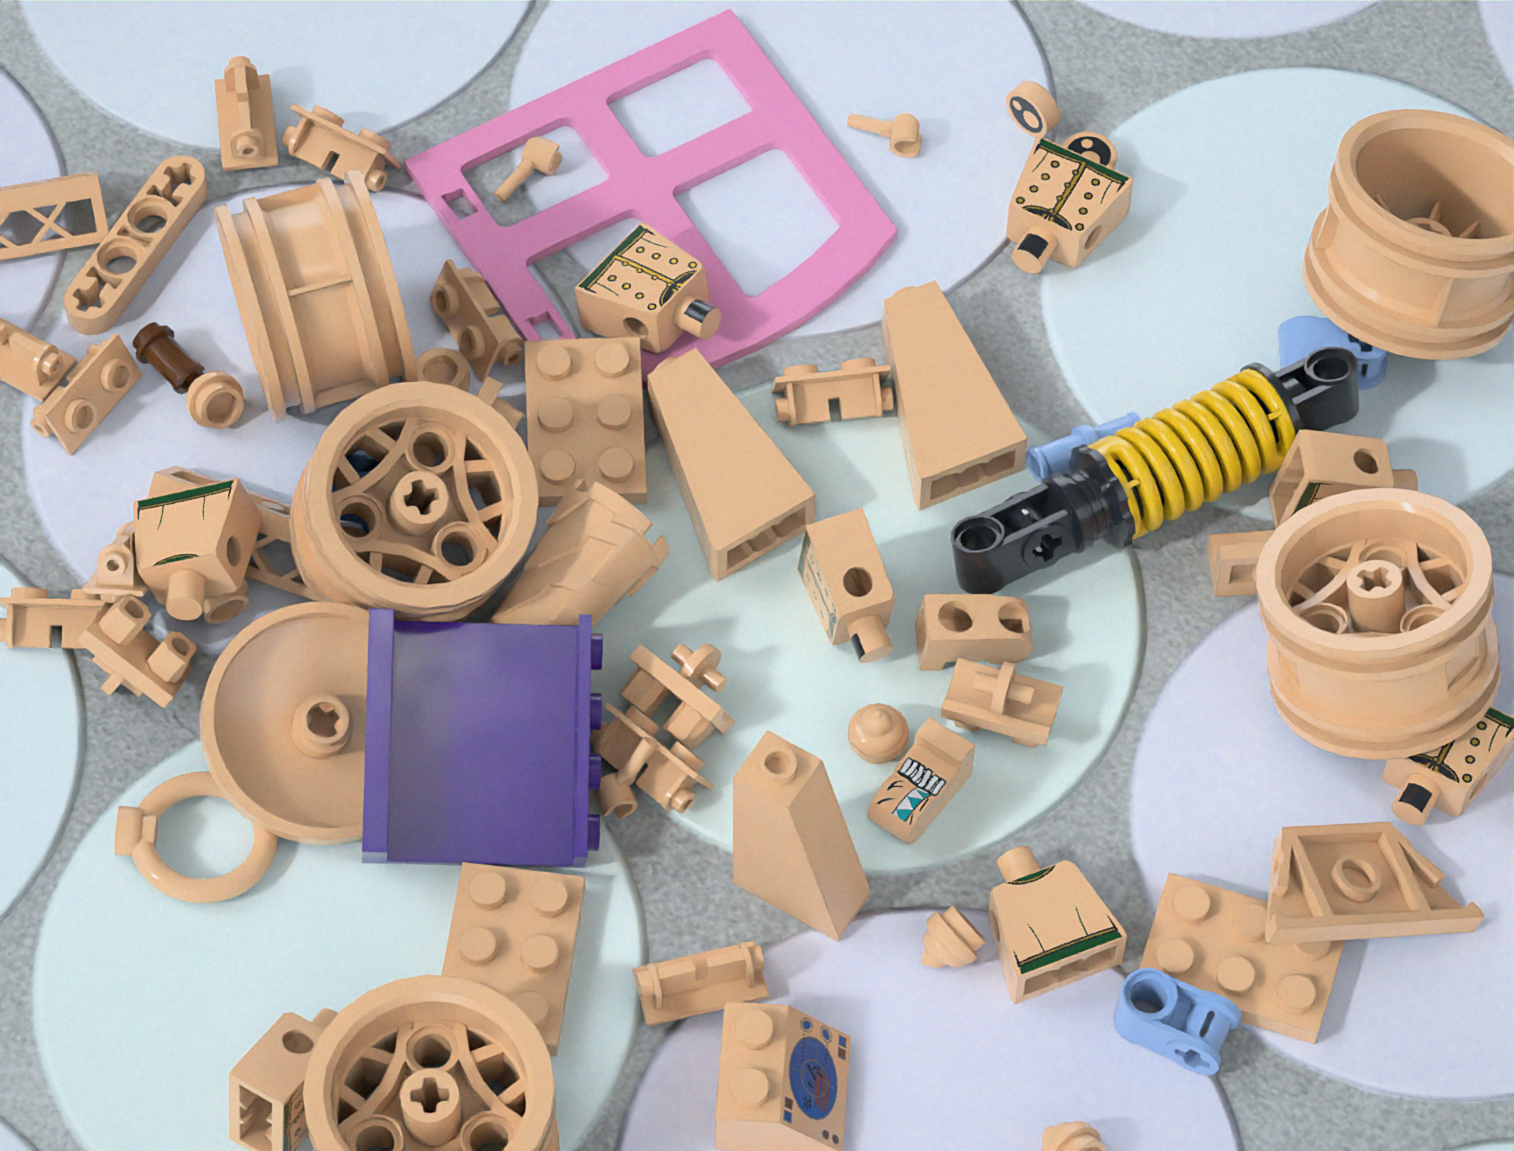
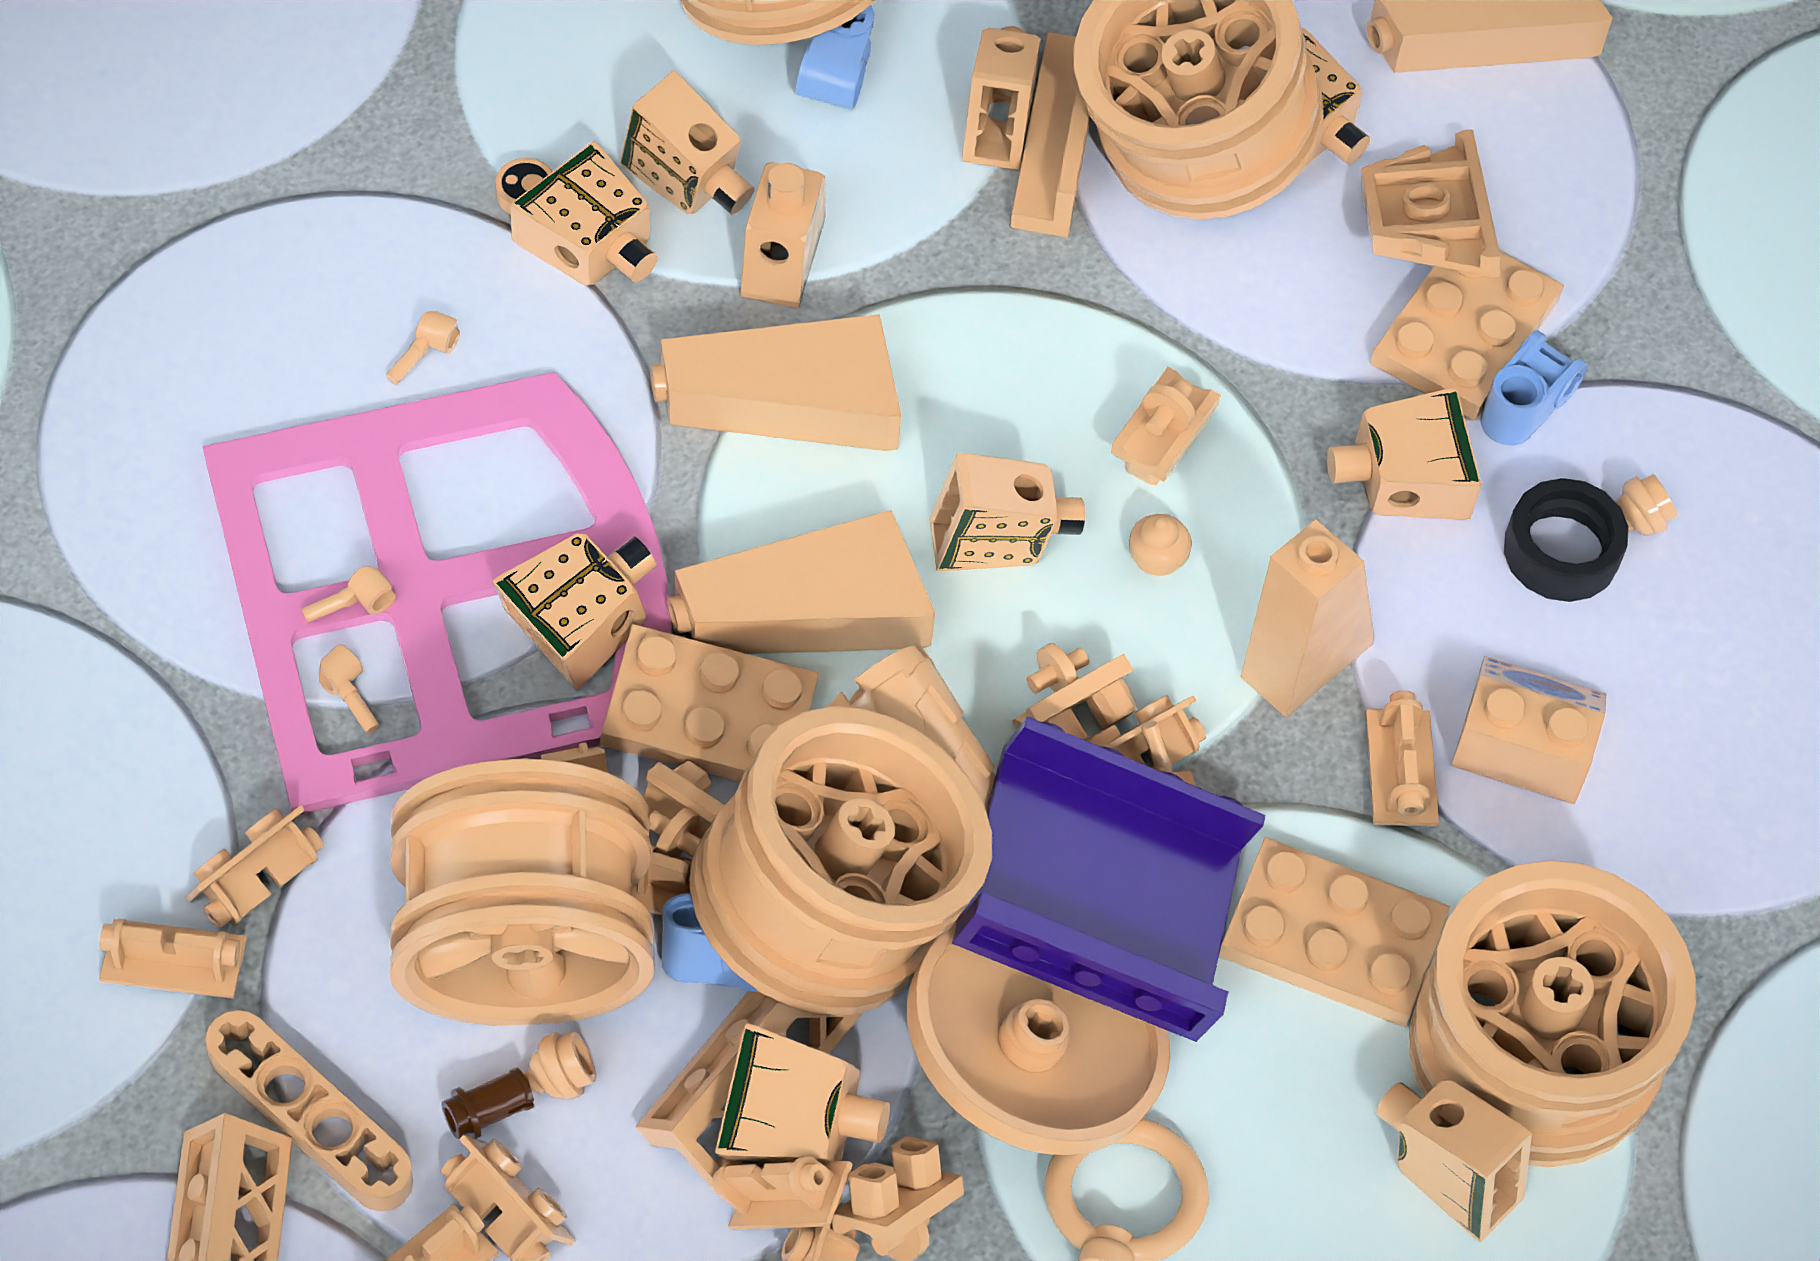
camera: 80 degrees left, 0 degrees up
light nougat hinge [771,358,893,427] -> none
light nougat leg [867,717,975,844] -> none
light nougat leg [915,594,1033,671] -> none
light nougat plate [921,905,986,969] -> none
piece [951,347,1359,594] -> none
light nougat tile [1006,81,1060,137] -> none
light blue pin [1026,412,1141,484] -> none
none -> light nougat hand [301,566,396,623]
none -> light nougat torso [620,70,755,215]
none -> light nougat torso [740,162,826,309]
none -> black tyre [1504,478,1629,602]

